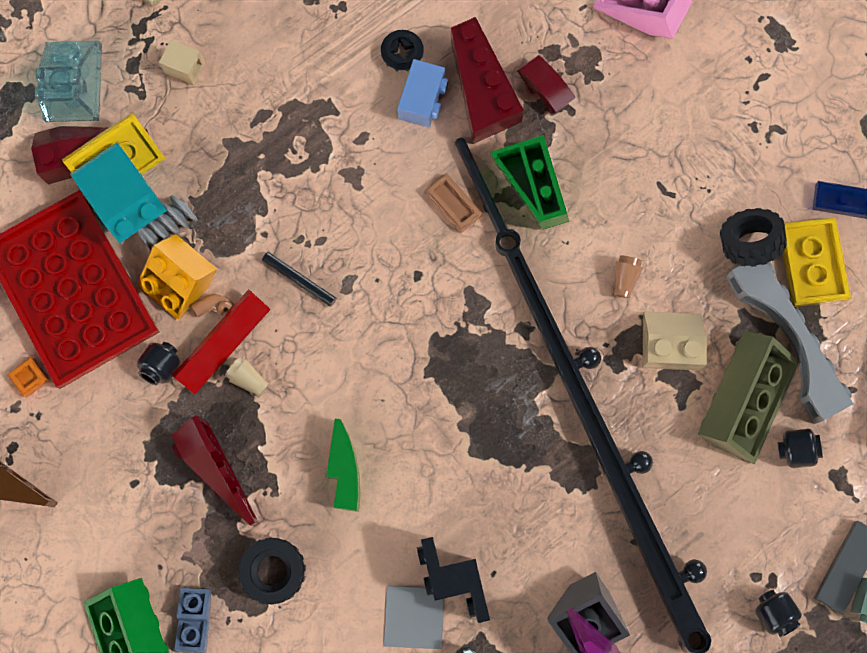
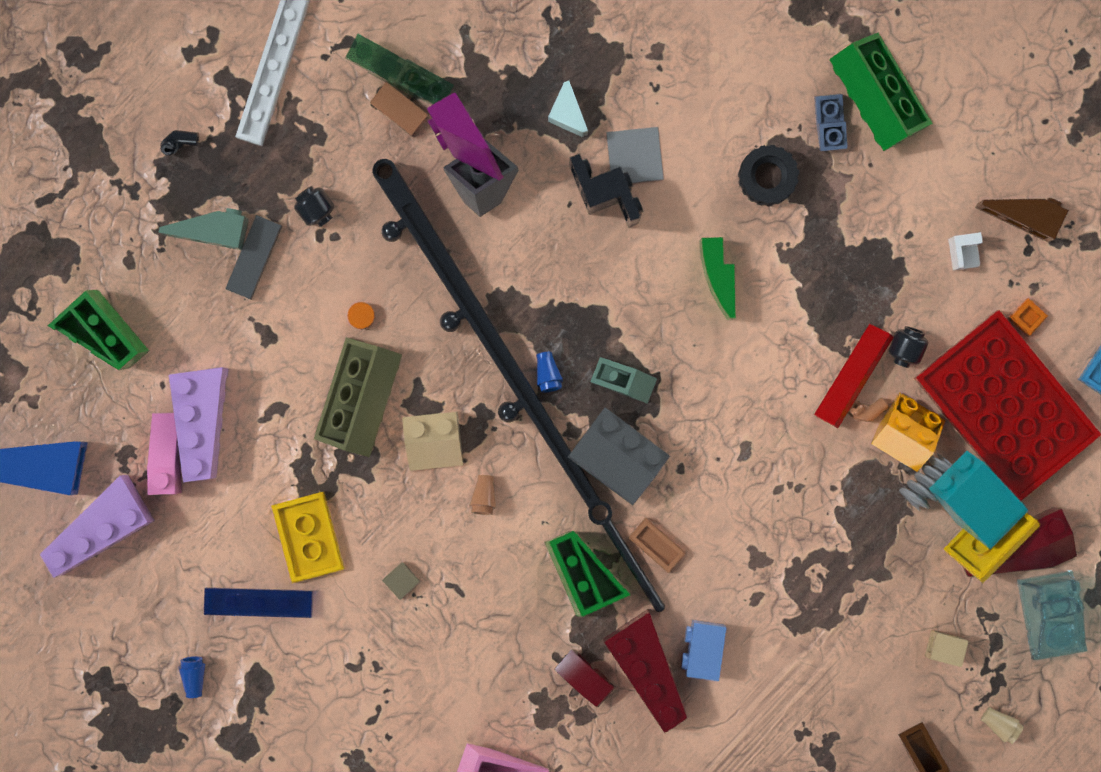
camera: 170 degrees right, 10 degrees up
dark red wedge [171,415,260,527] -> none
tan cone [225,357,269,397] -> none
black bar [262,252,337,307] -> none
black gear [381,30,424,72] -> none
black tyre [720,208,787,267] -> none
light grey arch [726,262,854,424] -> none
black head [777,428,823,468] -> none
none -> orange tile [347,302,375,329]
none -> dark tan tile [382,562,420,600]
none -> blue cone [536,351,563,393]
none -> dark grey slope [568,408,670,506]
none -> sand green slope [590,357,657,404]
none -> white panel [948,232,983,270]

